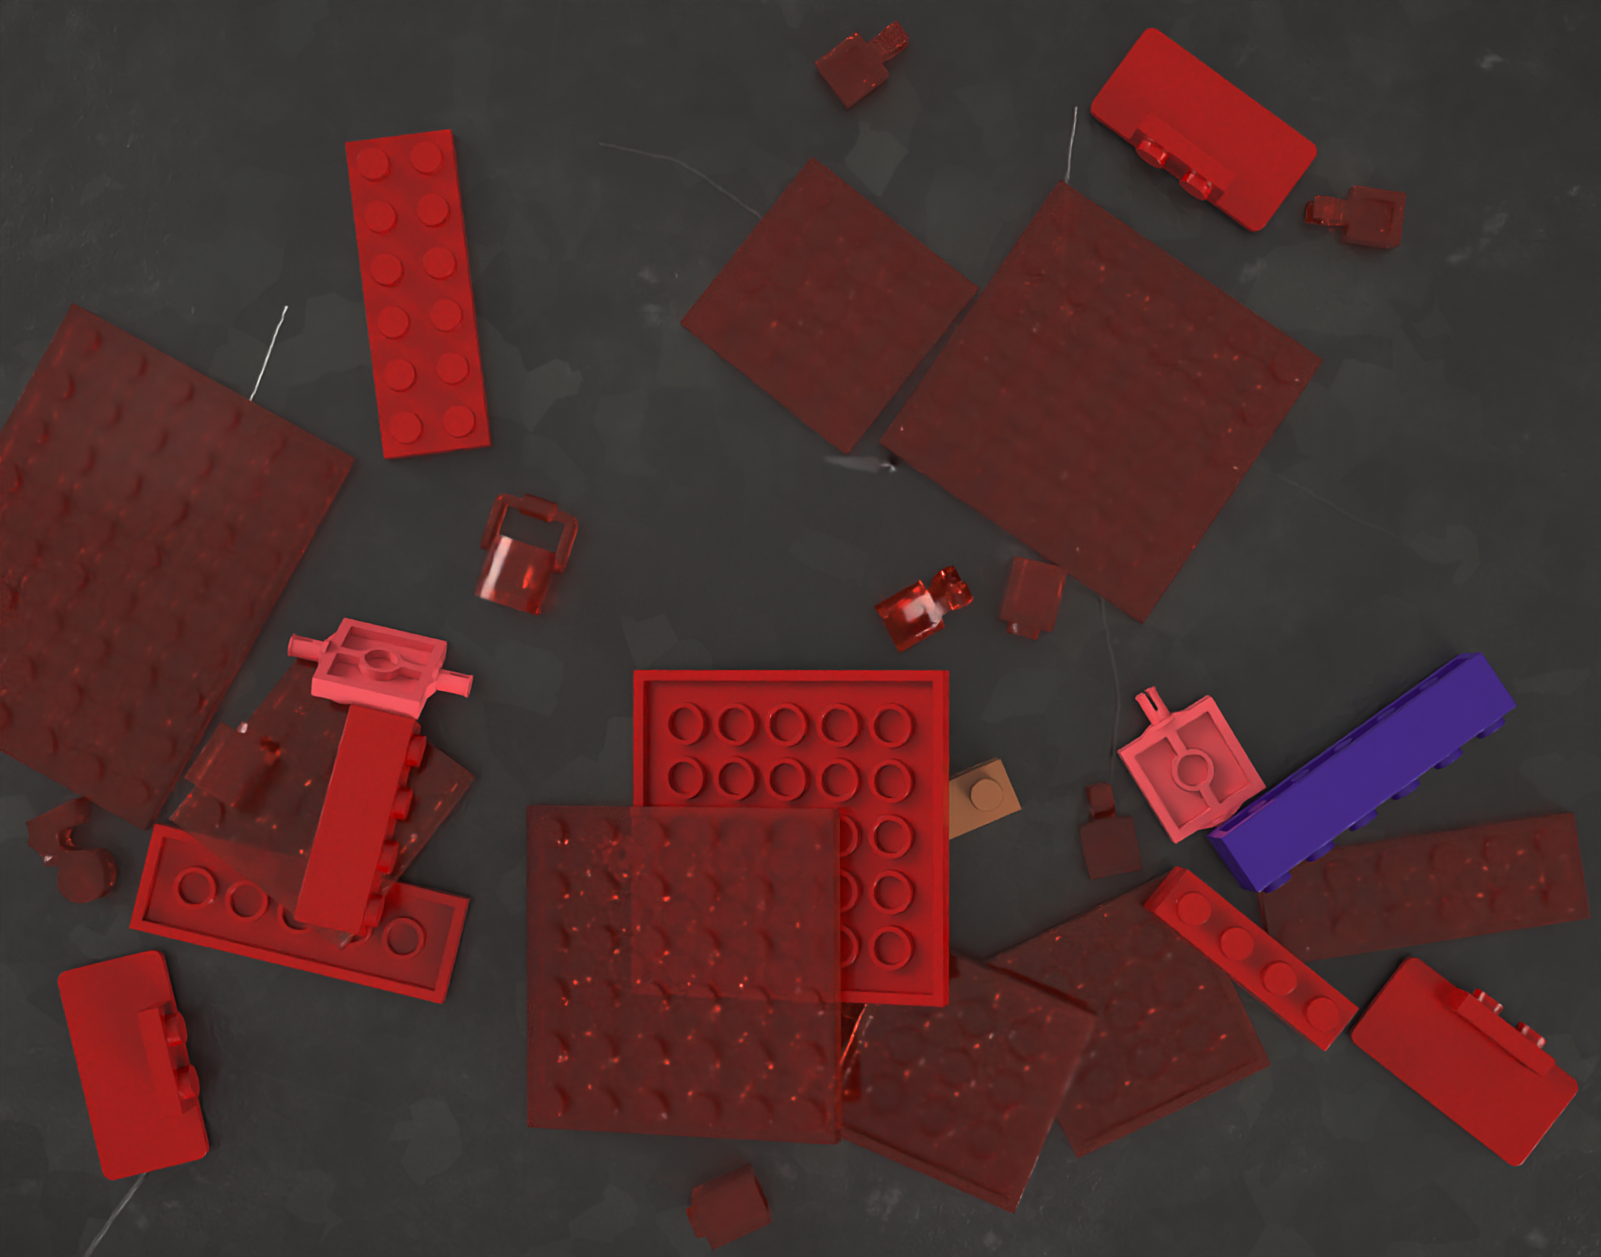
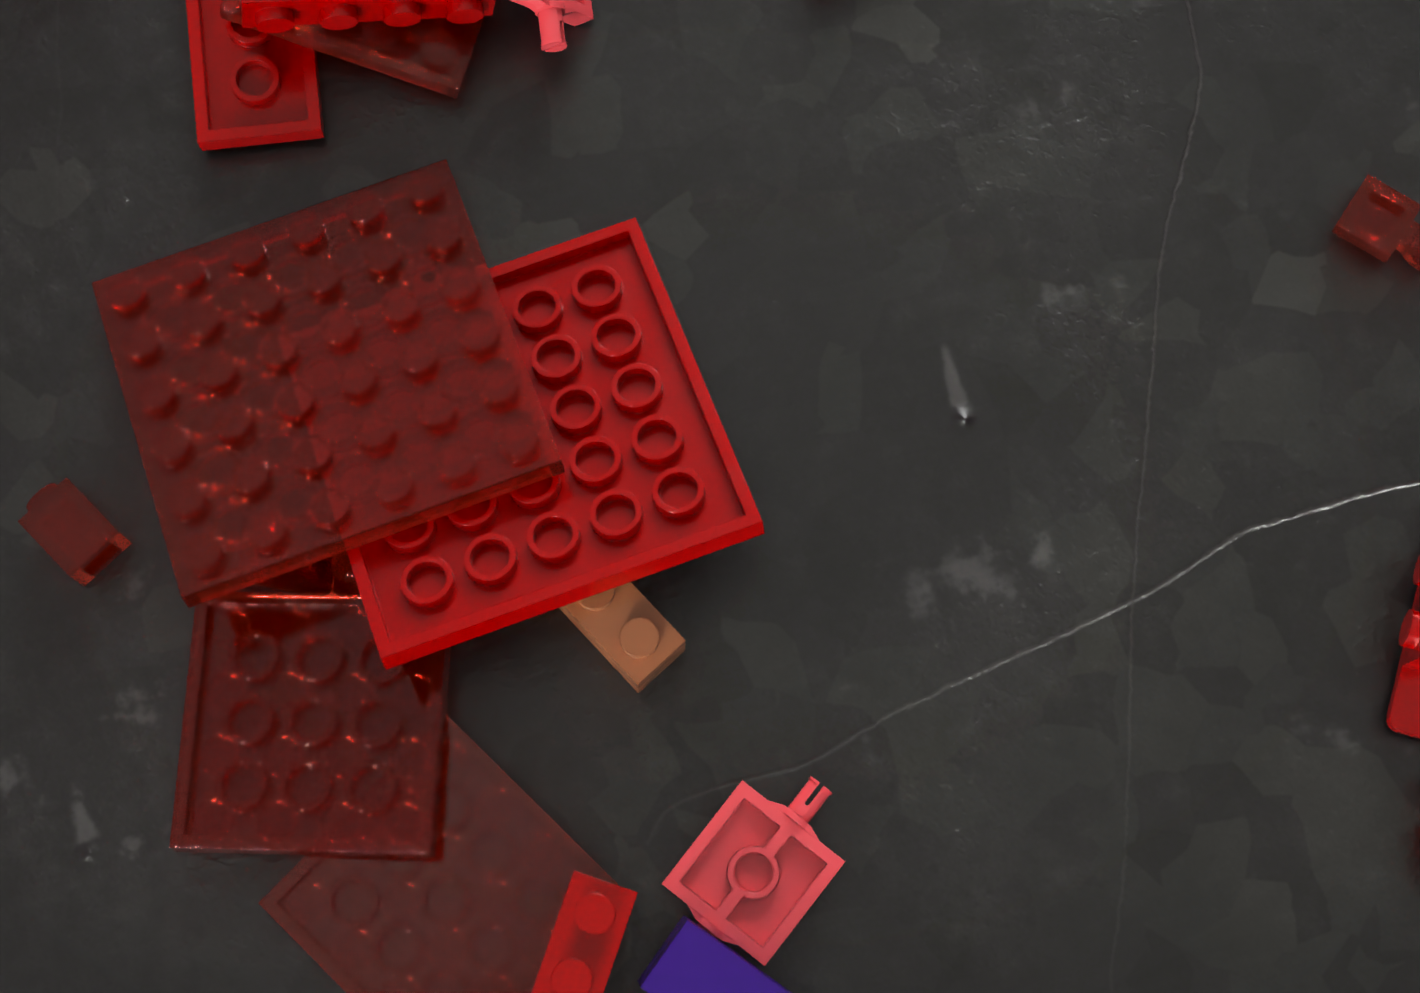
camera: 60 degrees right, 10 degrees down
clear red piece [473,493,579,616] -> none
clear red plate [680,156,979,456] -> none
clear red plate [874,565,974,653] -> none
clear red plate [879,180,1324,624] -> none
clear red brick [996,556,1068,640] -> none
clear red plate [1077,781,1143,880] -> none

